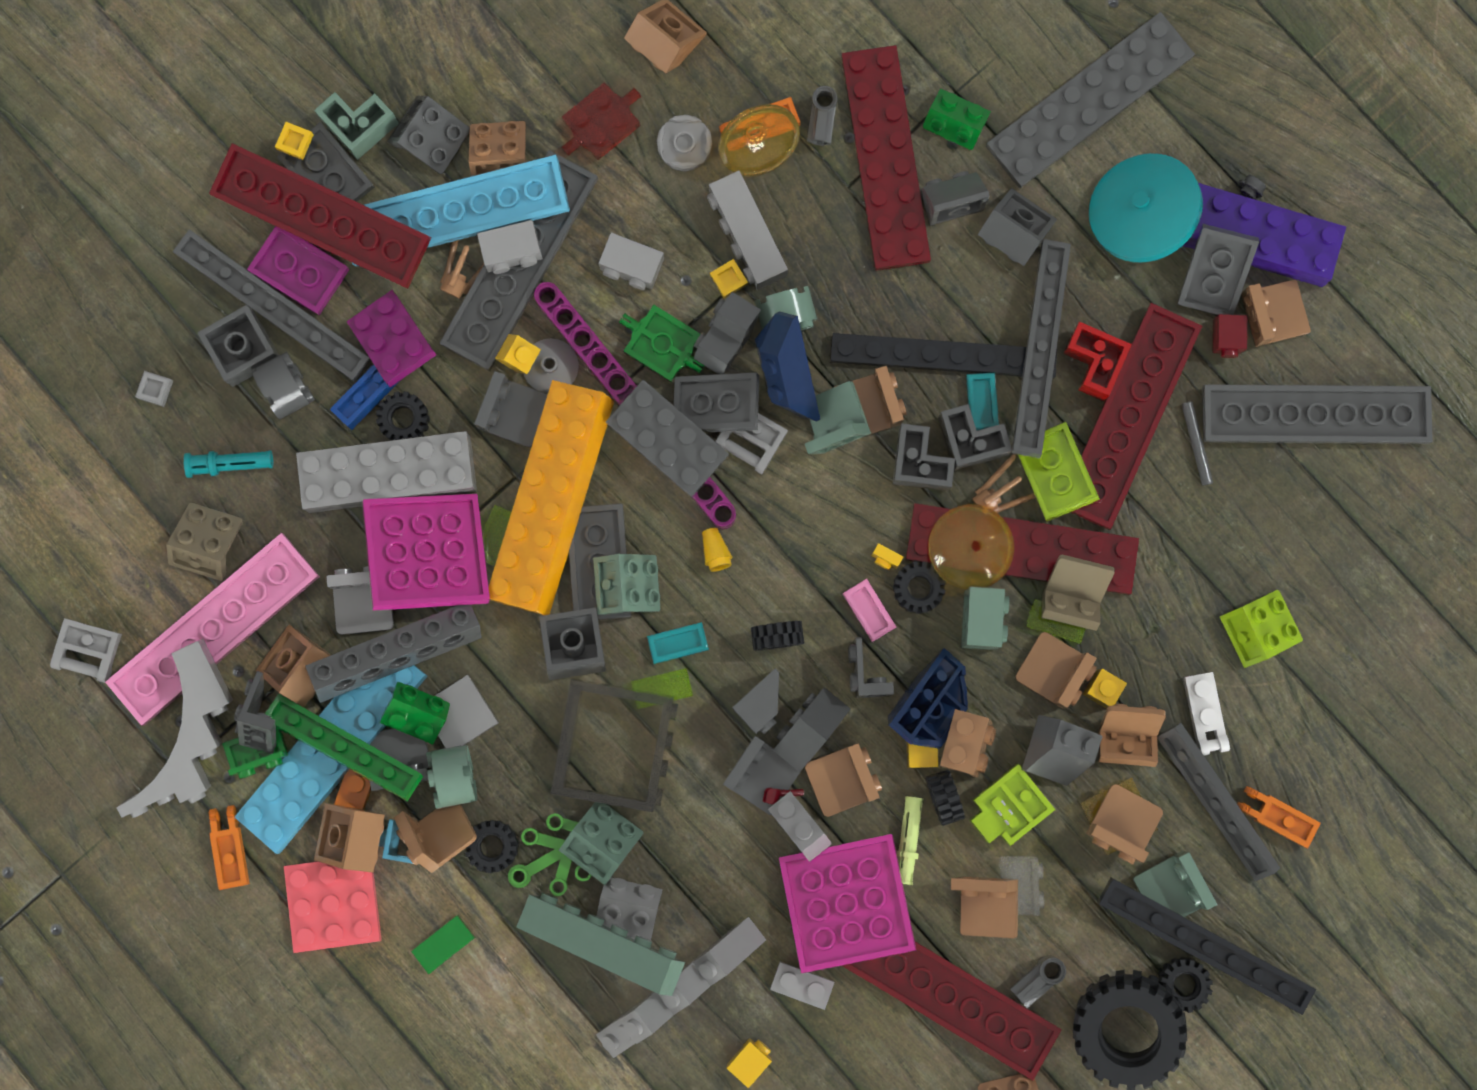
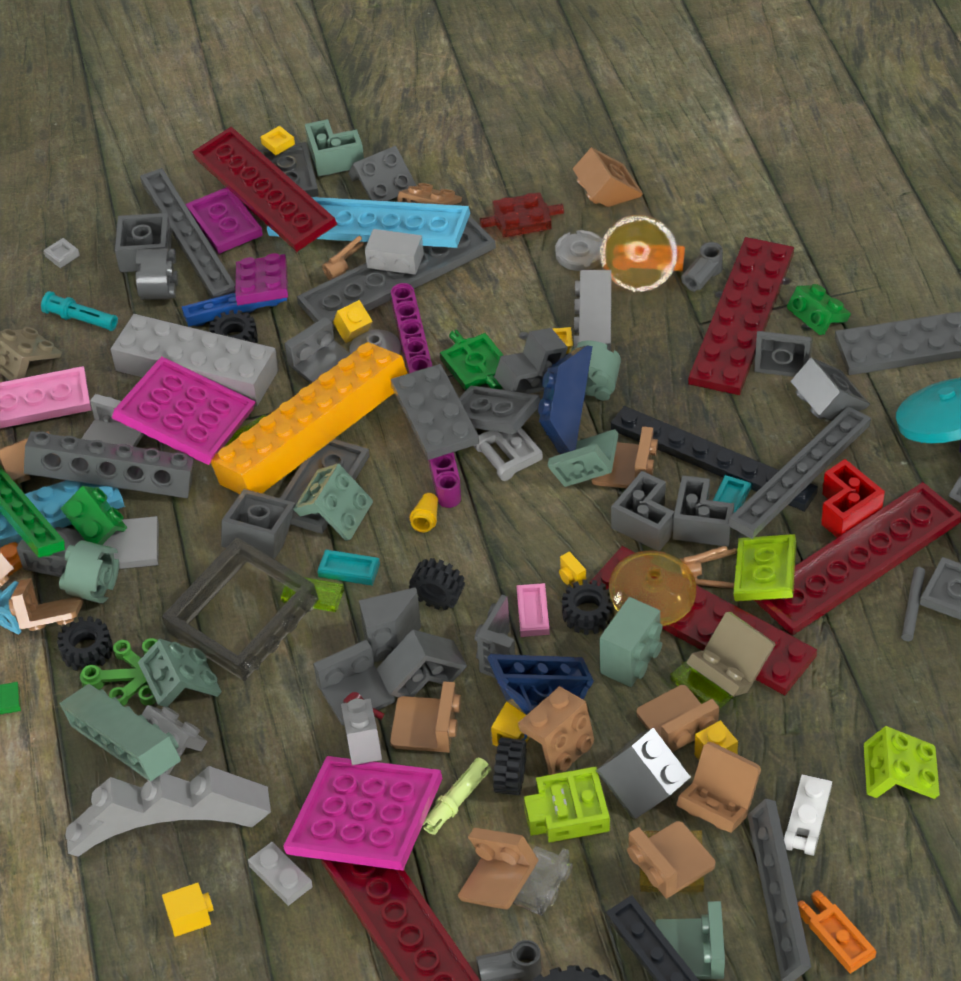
camera: 30 degrees right, 35 degrees down
light grey brick [599,233,664,290] -> none

